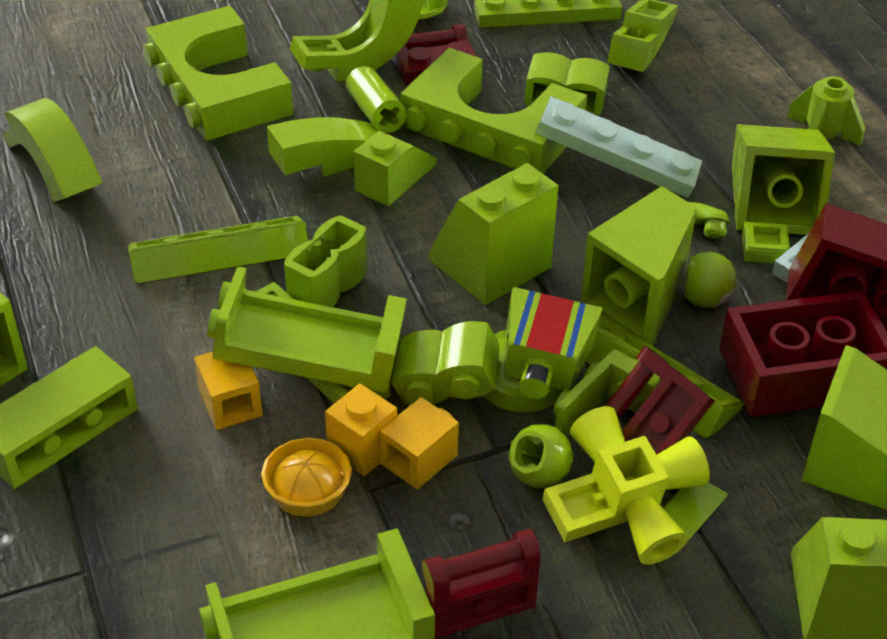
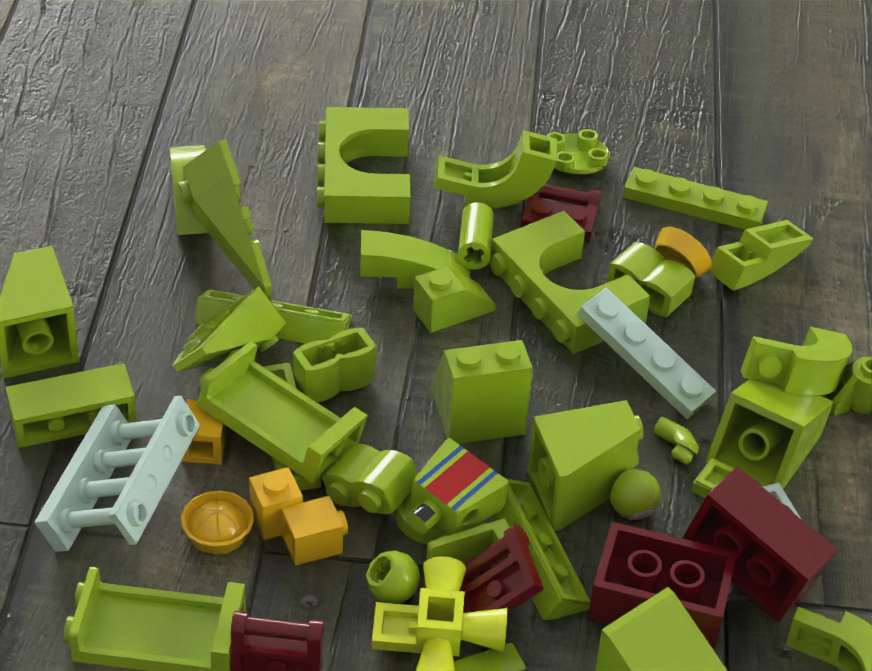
camera: 25 degrees right, 0 degrees up
none -> light aqua fence [34,395,200,552]
none -> lime wedge [172,286,286,372]
none -> lime wedge [178,139,272,300]
none -> yellow hat [654,227,712,279]
none -> lime arch [740,326,852,396]

